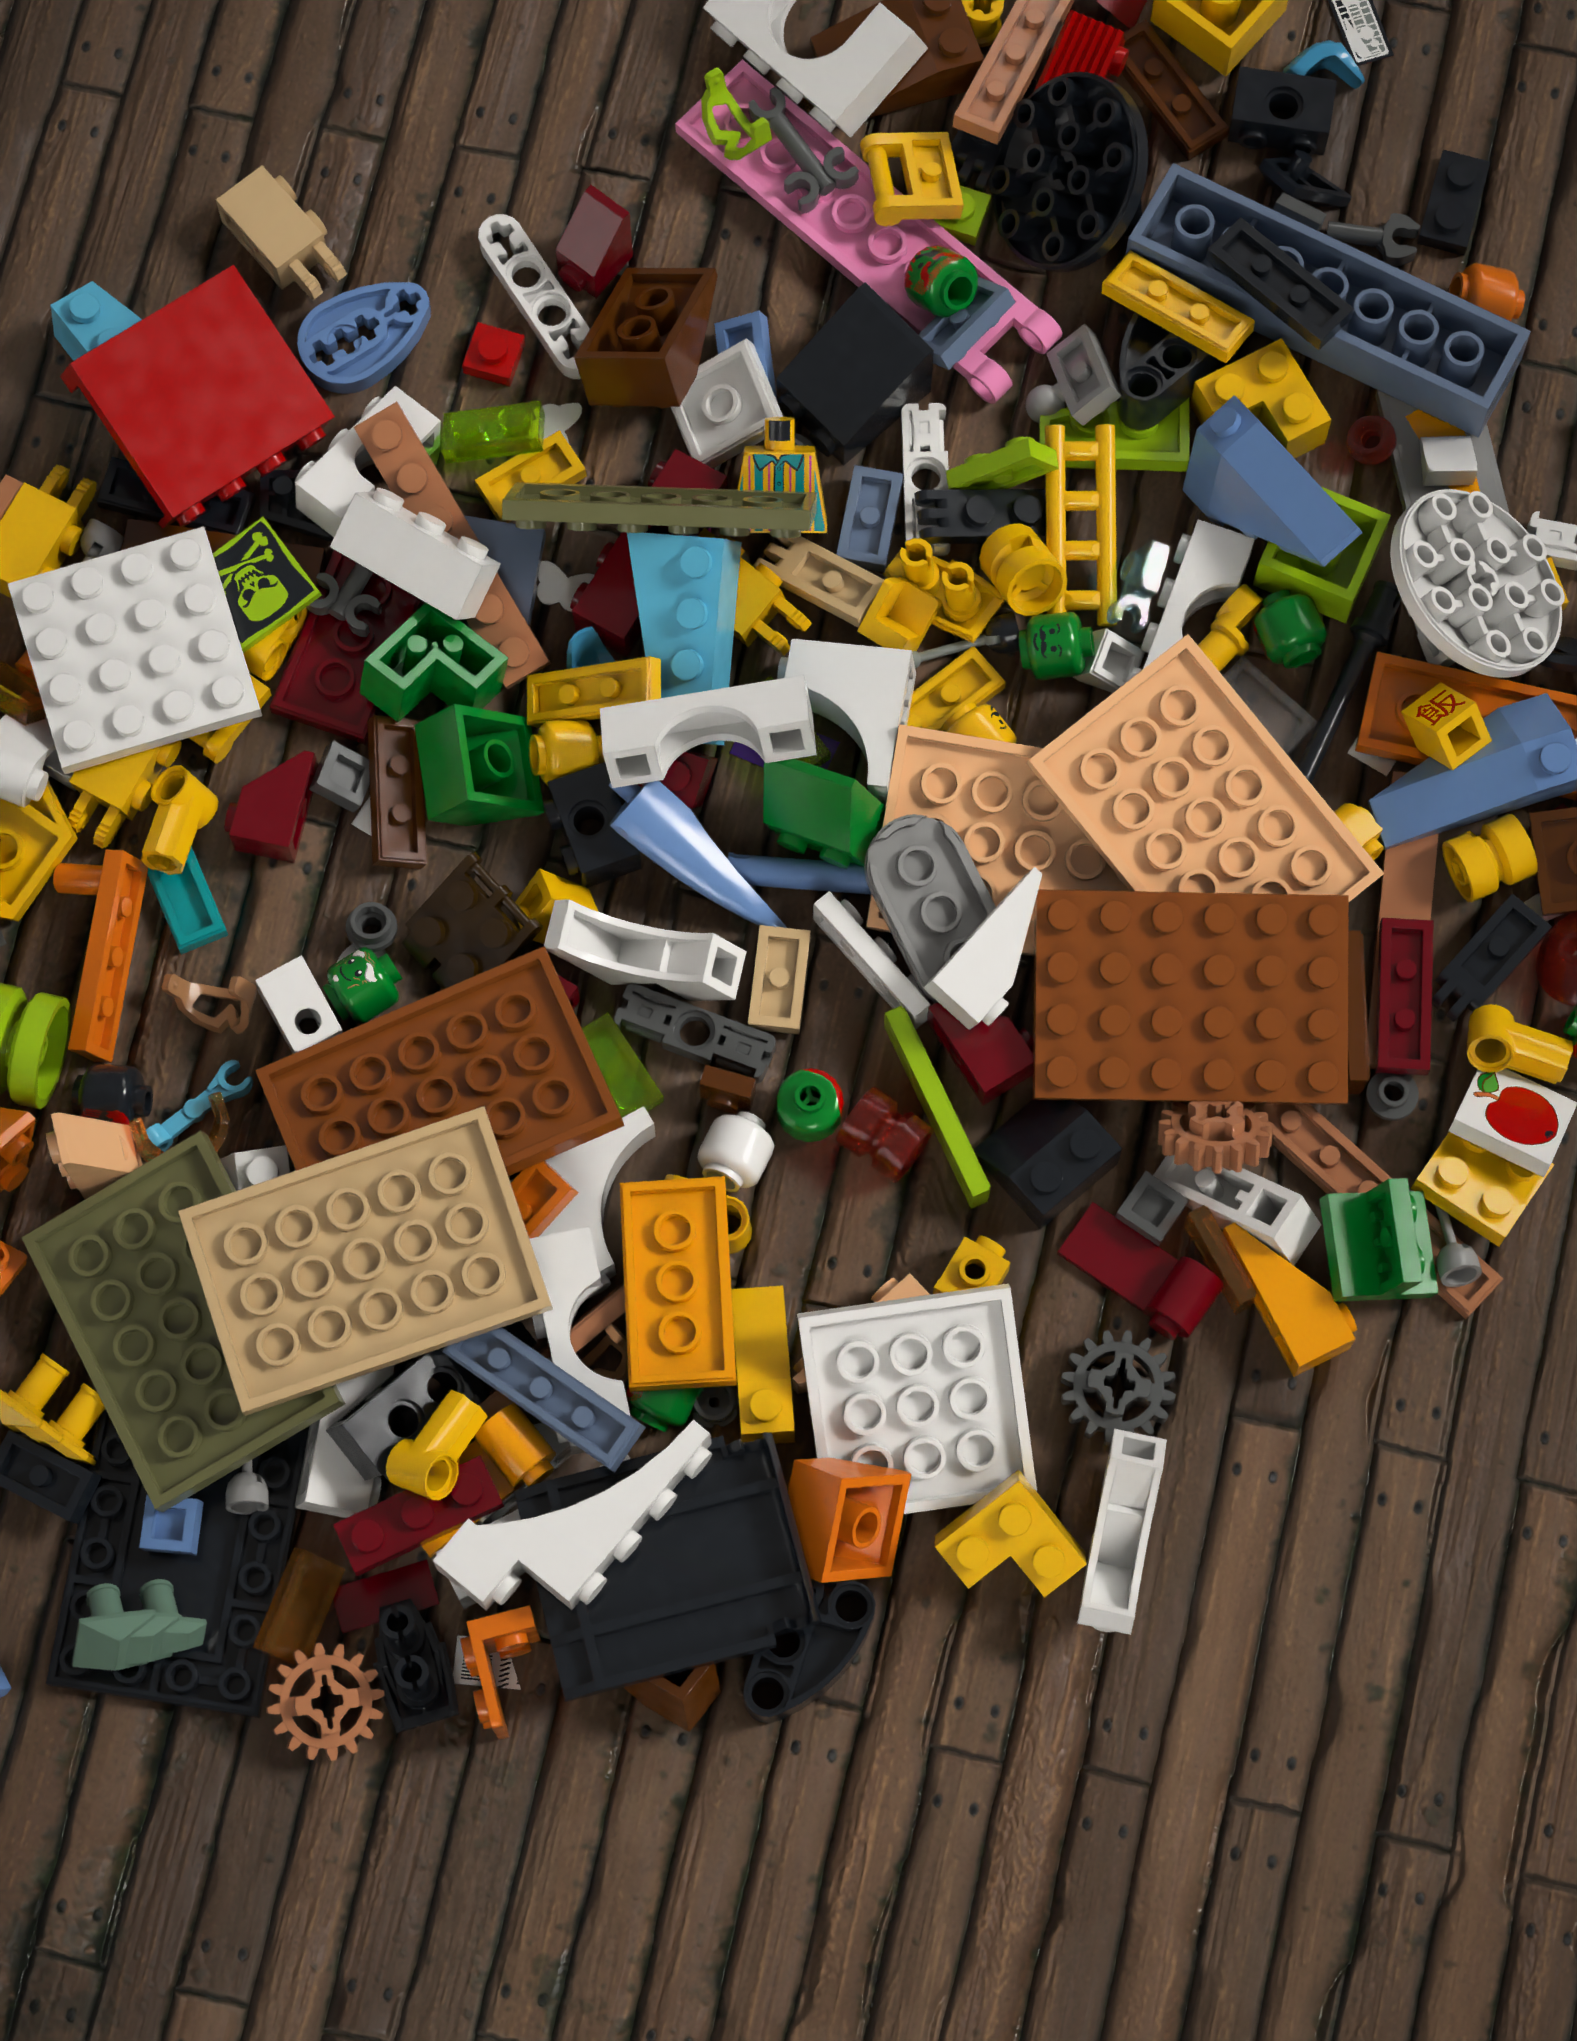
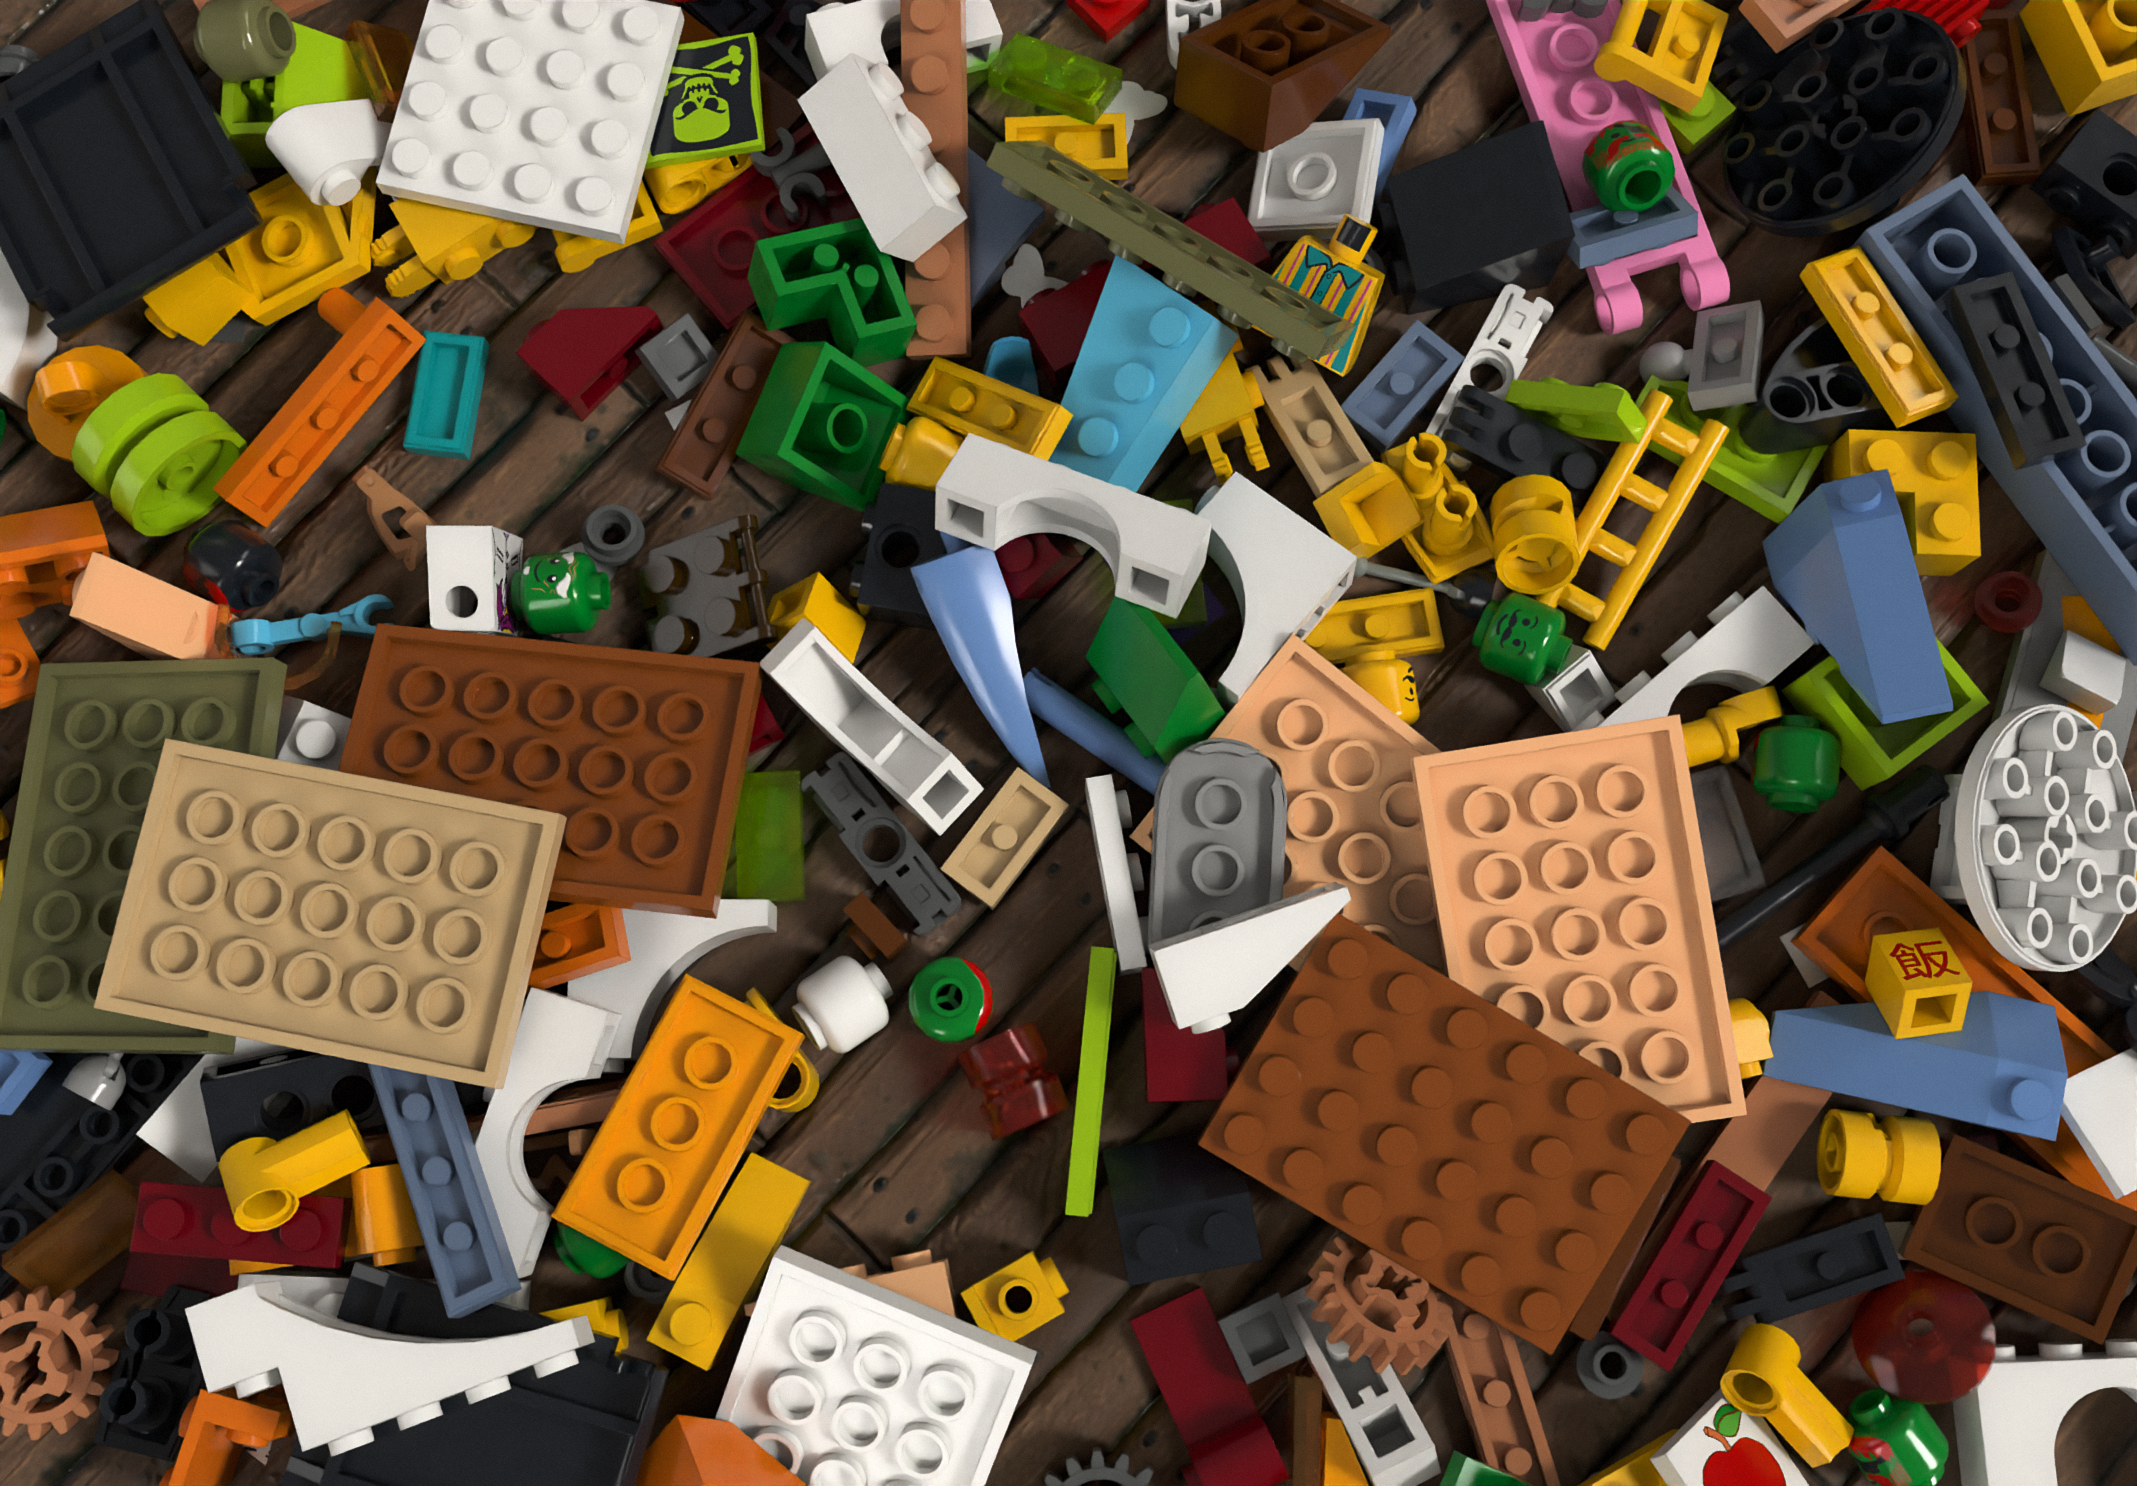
camera: 30 degrees right, 5 degrees up
yellow piece [140,765,219,875] -> none
clear light blue plate [1107,540,1170,634] -> none

